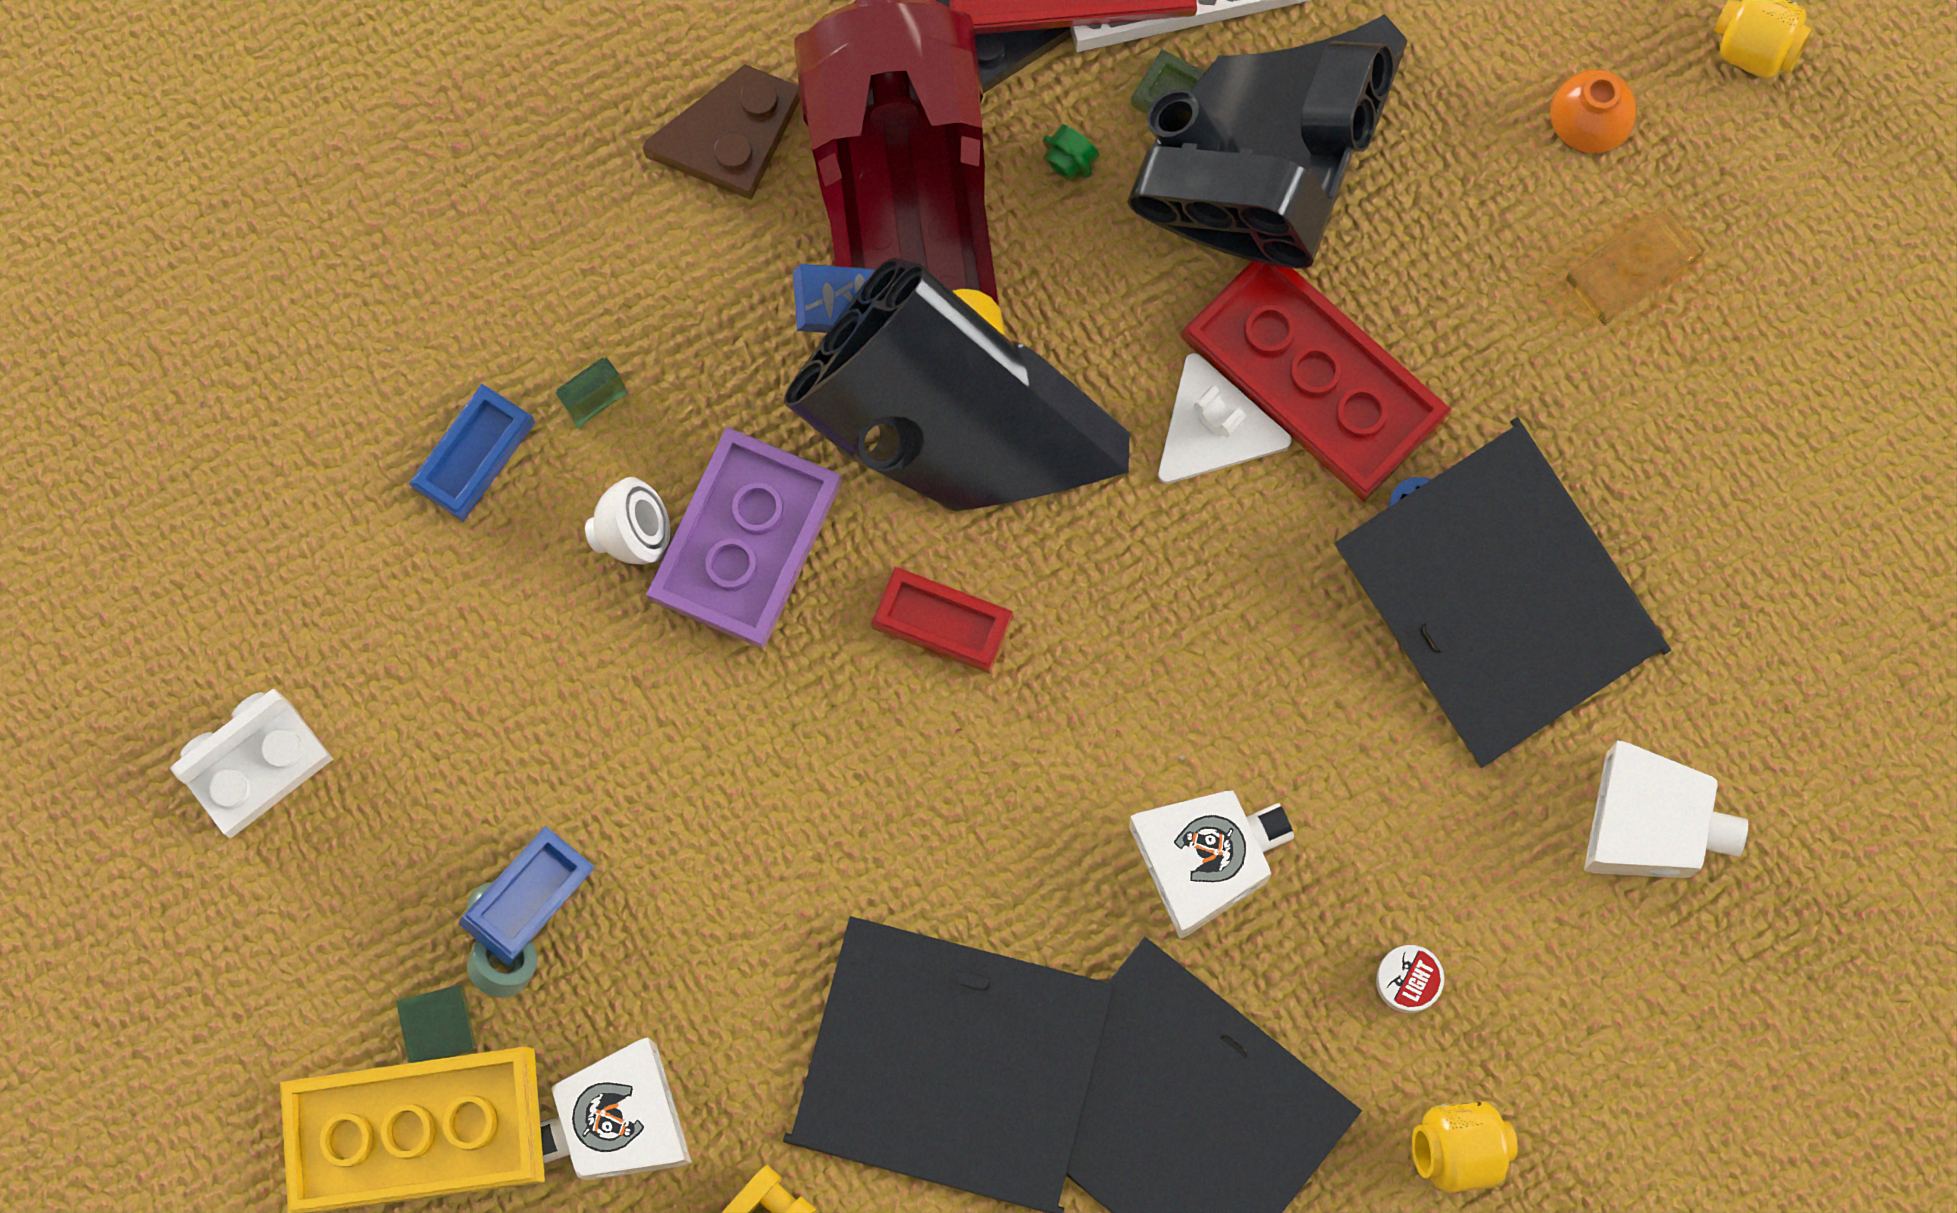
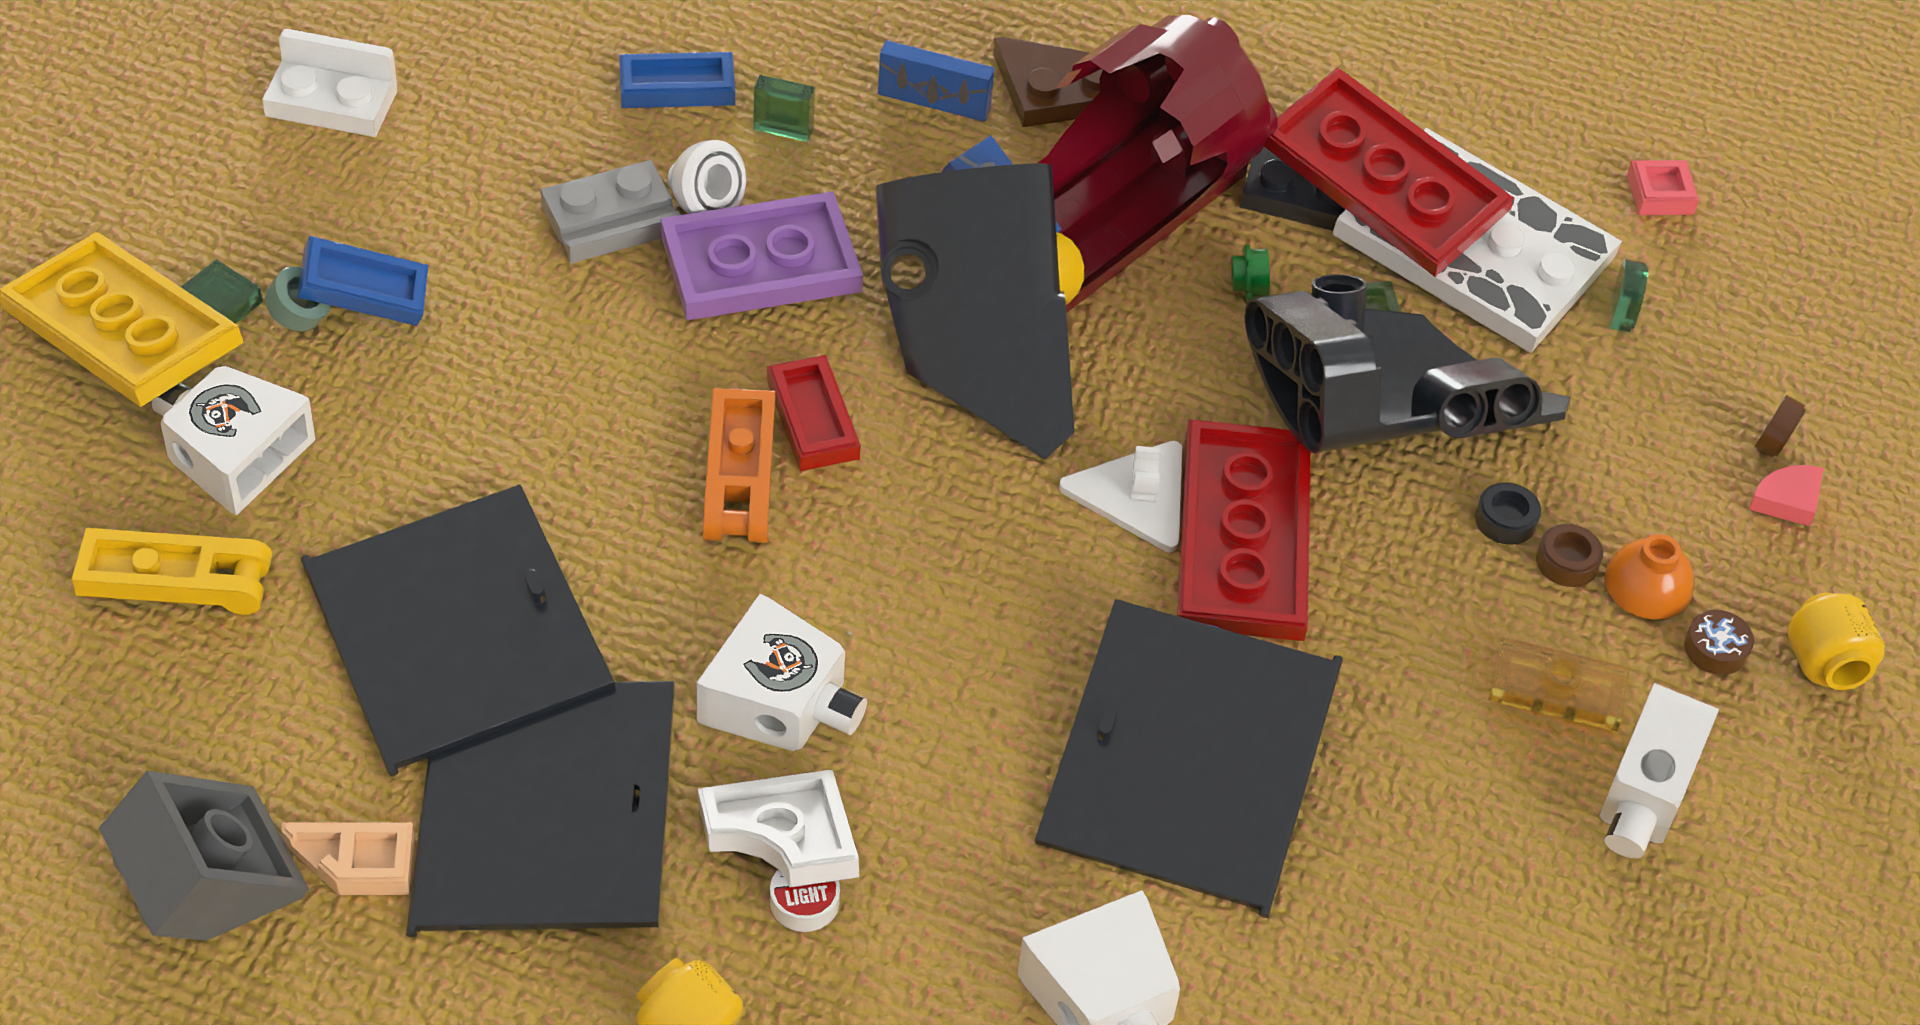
camera: 40 degrees right, 25 degrees down
none -> light grey plate [540,160,681,264]
none -> white tile [698,770,859,887]
none -> orange plate [703,388,775,543]
none -> blue tile [878,40,995,122]
none -> black tile [1475,483,1541,545]
none -> reddish brown tile [1536,524,1603,587]
none -> white torso [1599,683,1719,858]
none -> reddish brown tile [1684,610,1754,675]

